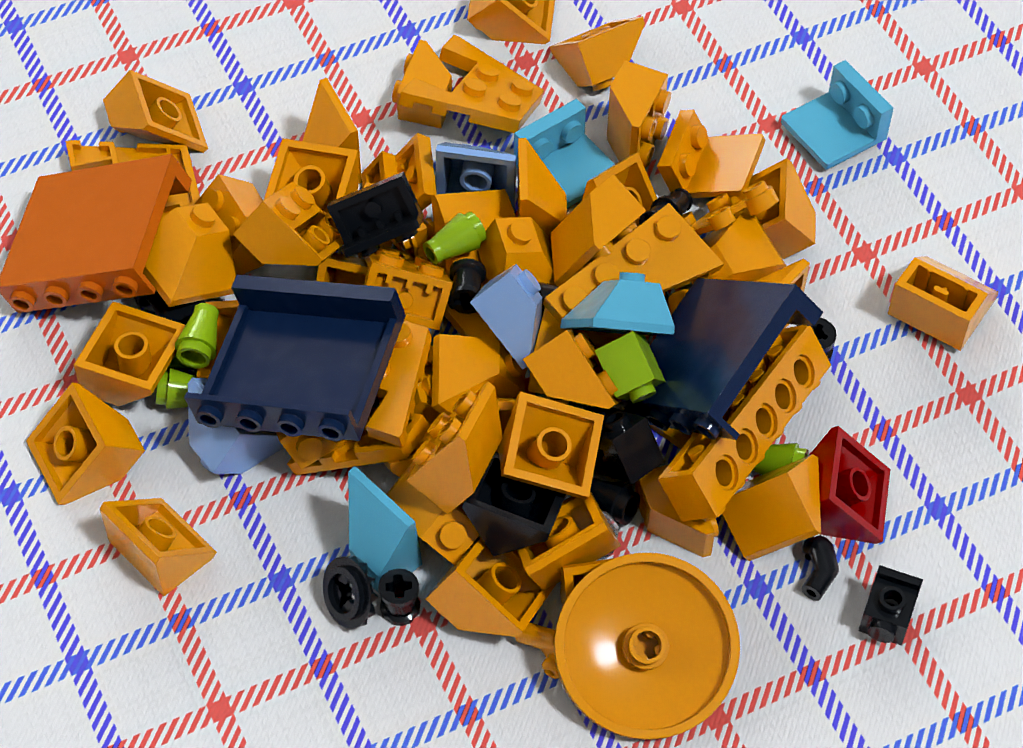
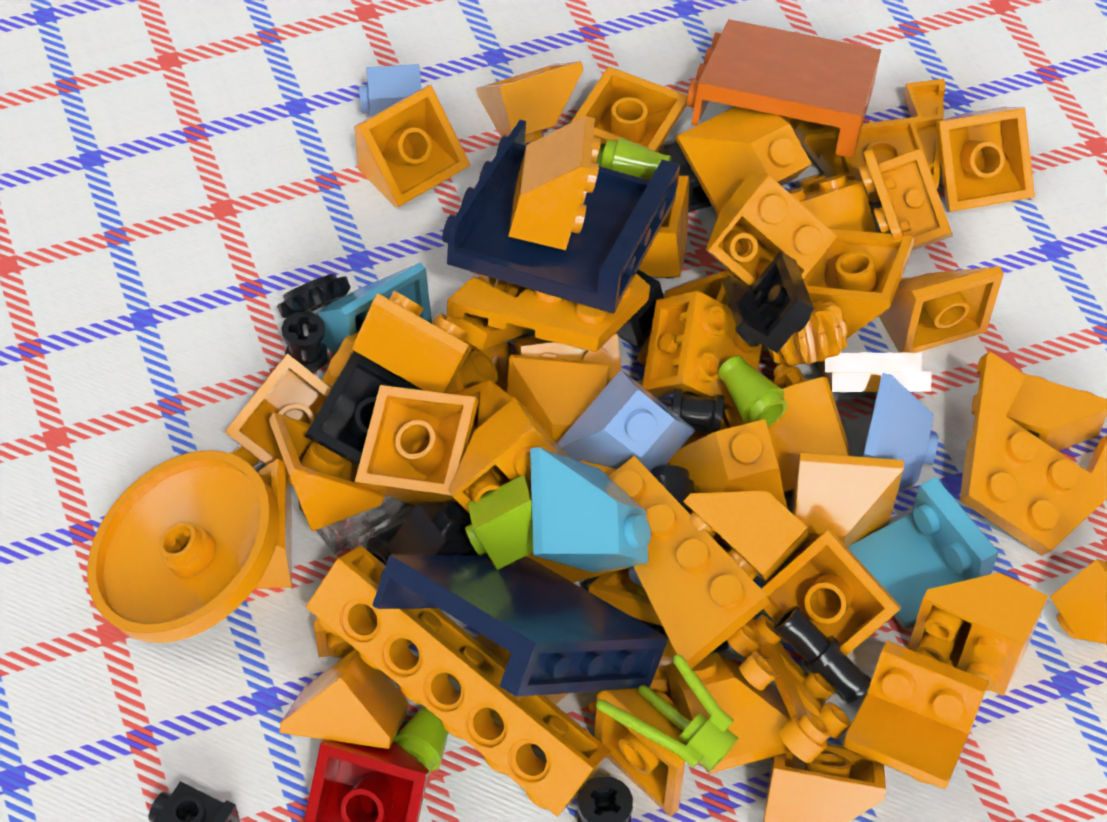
camera: 95 degrees right, 0 degrees up
black arm [801,535,839,601] -> none
none -> light blue brick [359,64,422,117]
none -> light orange slope [508,116,601,250]
none -> lime plant [596,655,739,772]
none -> light orange bracket [859,148,953,251]

